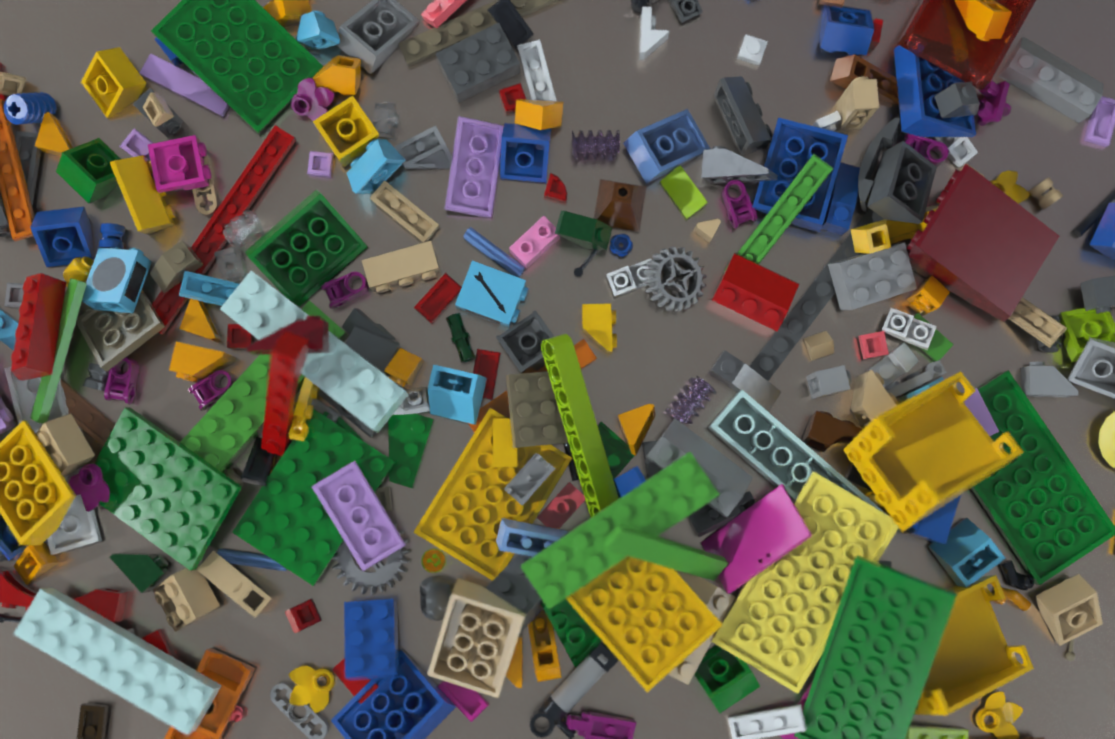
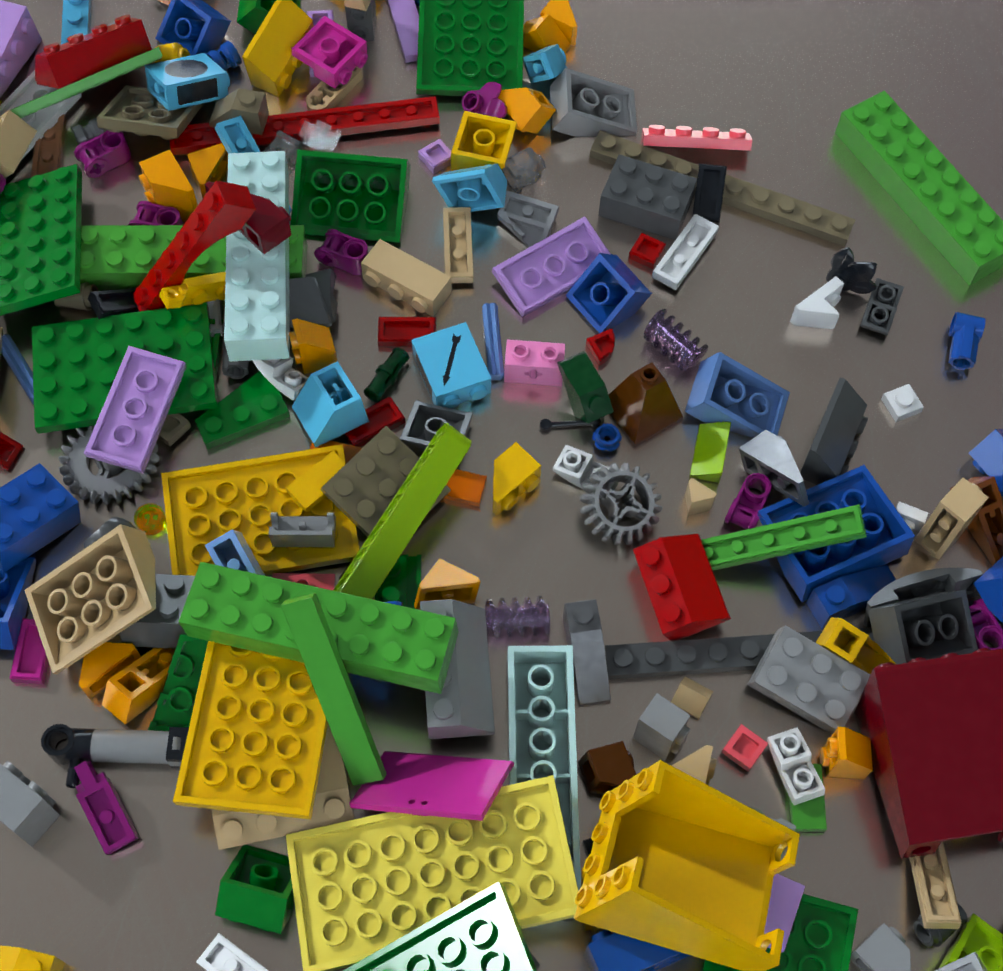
camera: 50 degrees right, 20 degrees down
light orange slope [514,99,563,130] -> none
dark grey hinge [688,491,755,537] -> none
white slope [866,342,919,388] -> none

